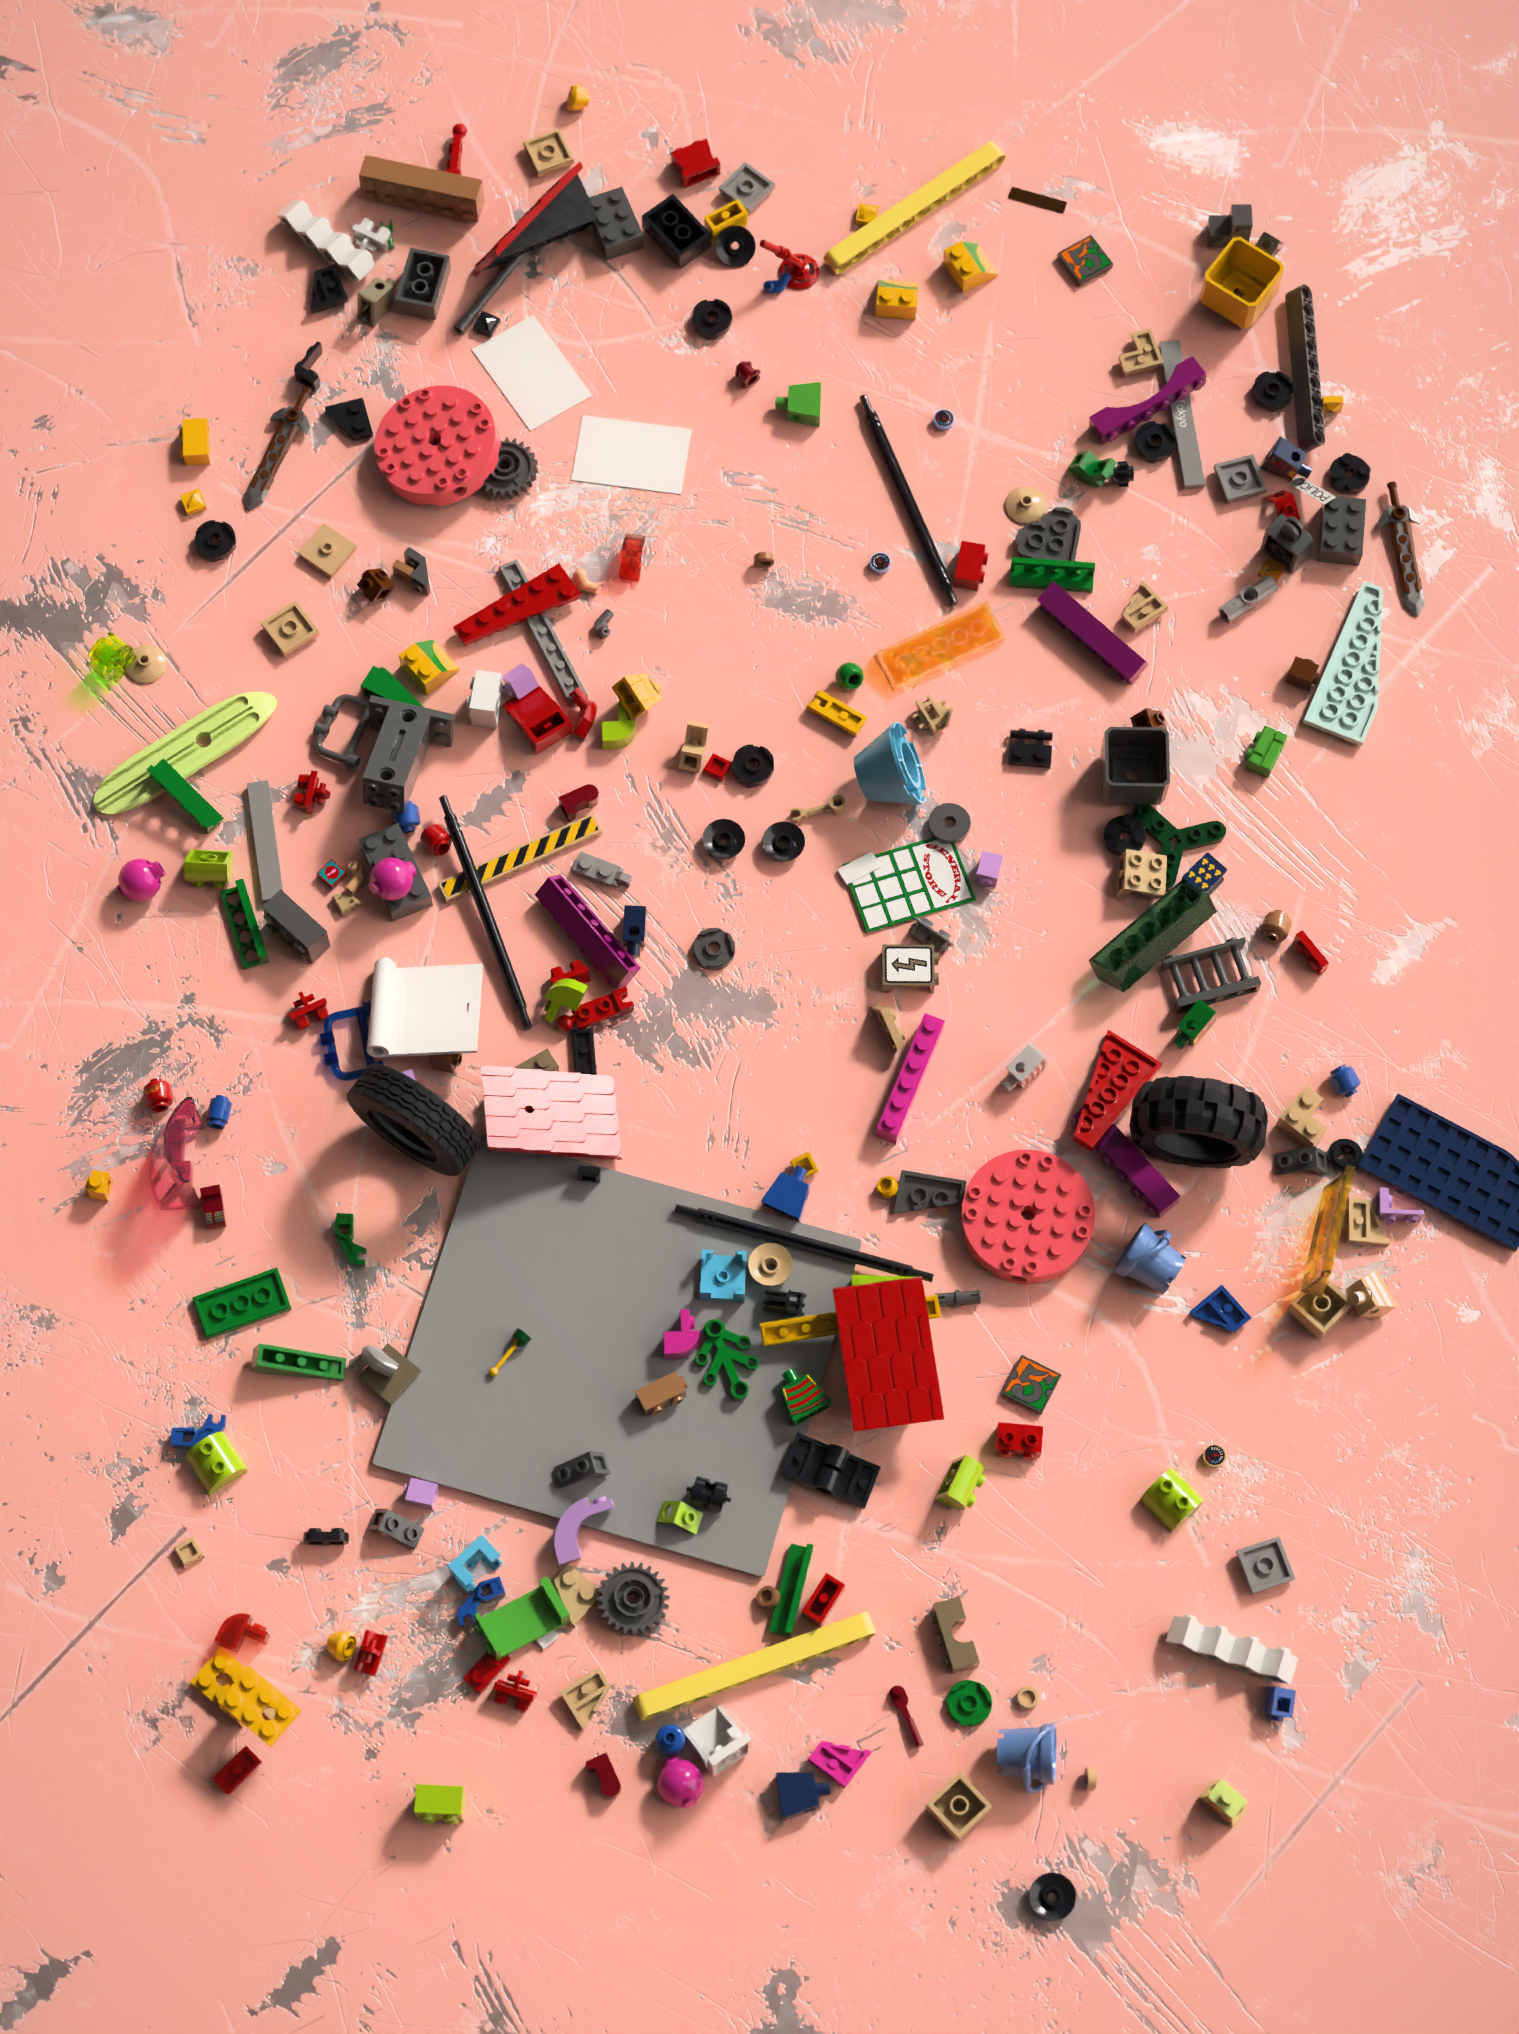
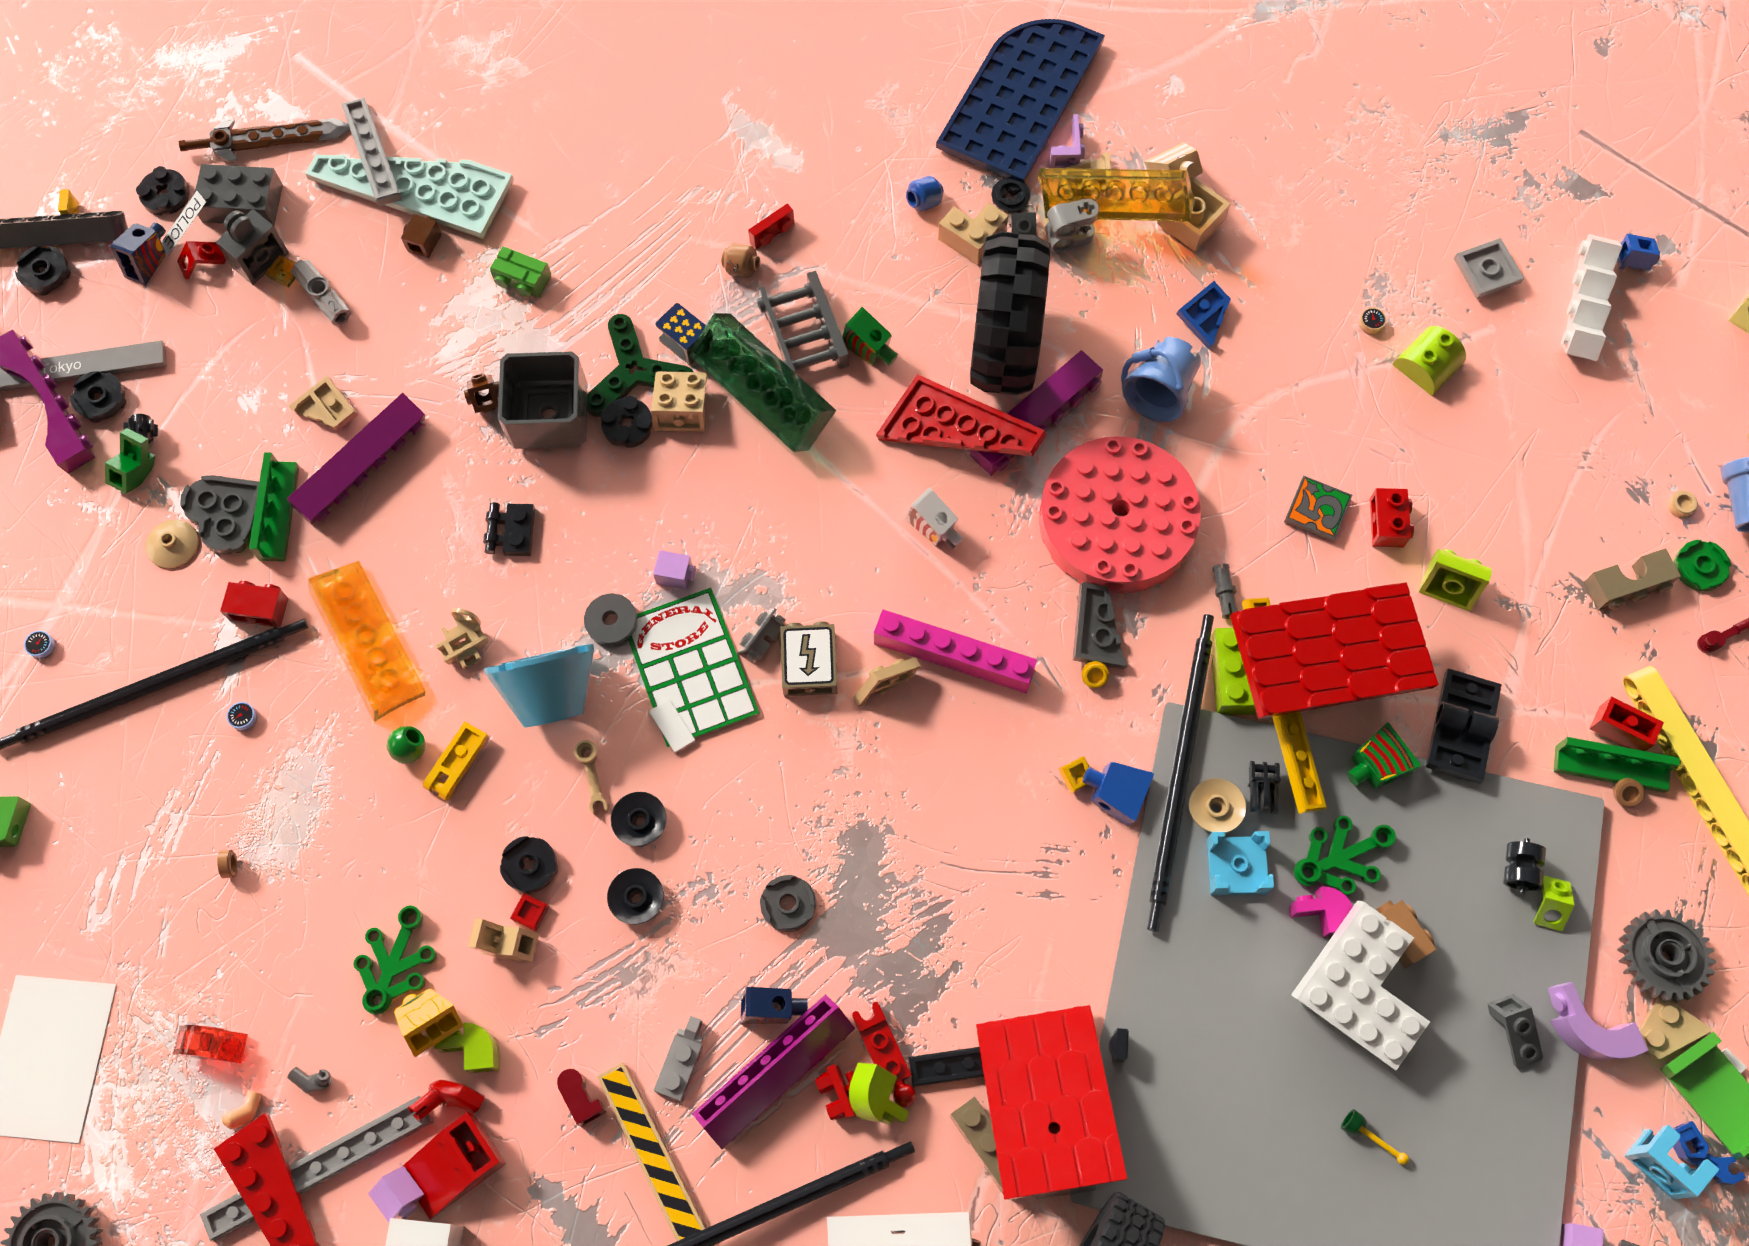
camera: 90 degrees left, 0 degrees up
light grey plate [1213,454,1267,503] -> none
none -> light grey tile [341,97,402,207]
none -> green plant [353,905,437,1015]
none -> light grey piece [1045,199,1099,252]
none -> white piece [1291,901,1430,1070]

